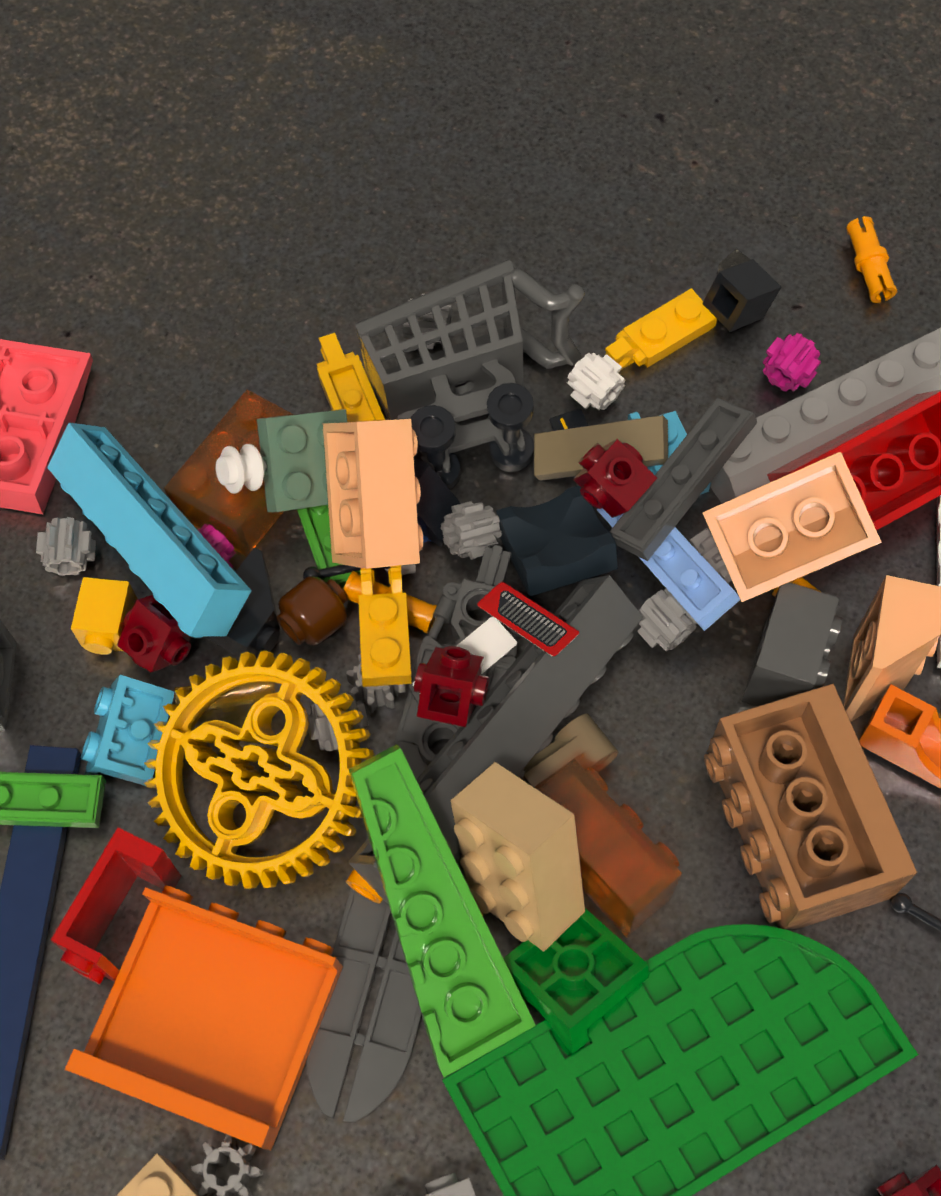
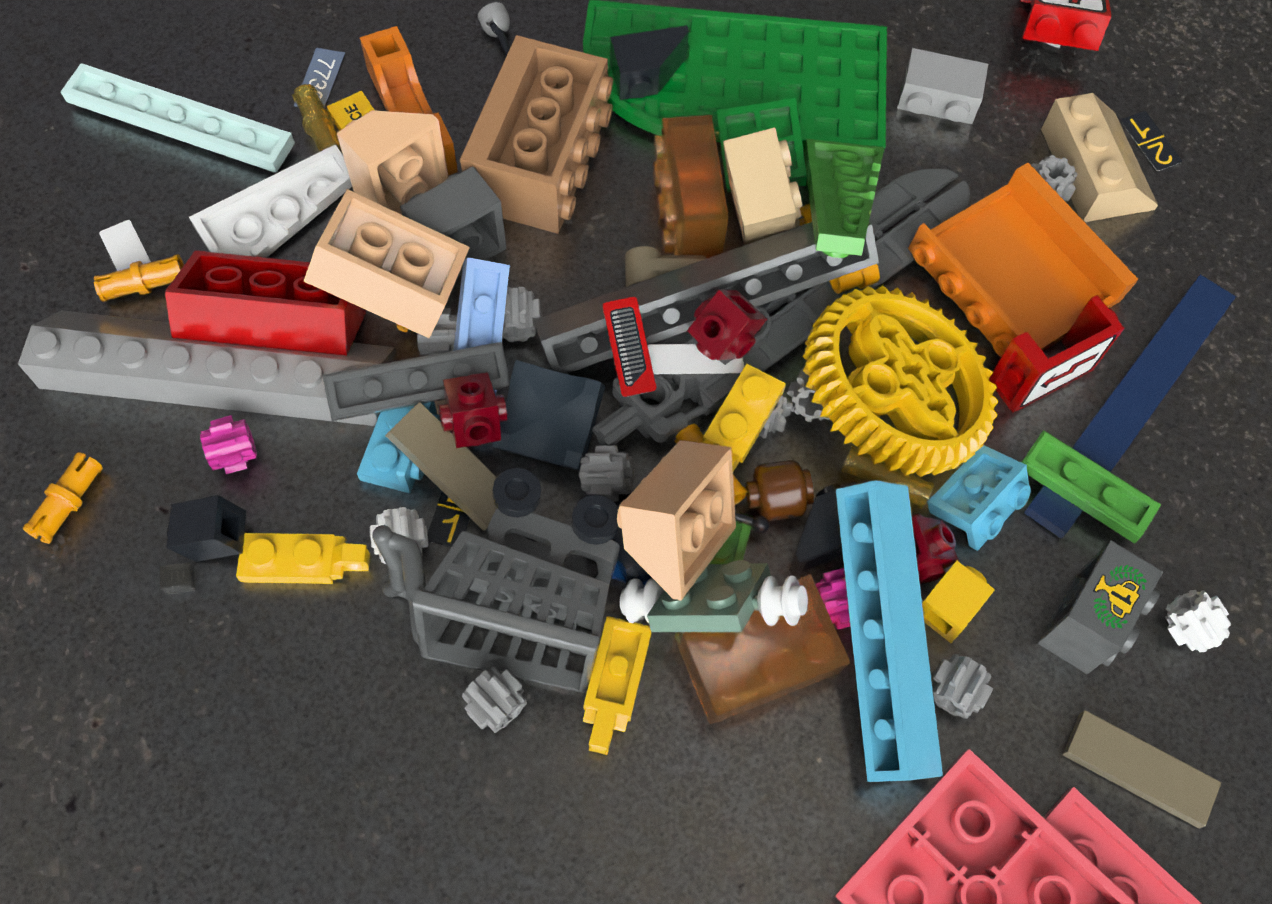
camera: 150 degrees left, 0 degrees up
none -> black slope [610,25,689,100]

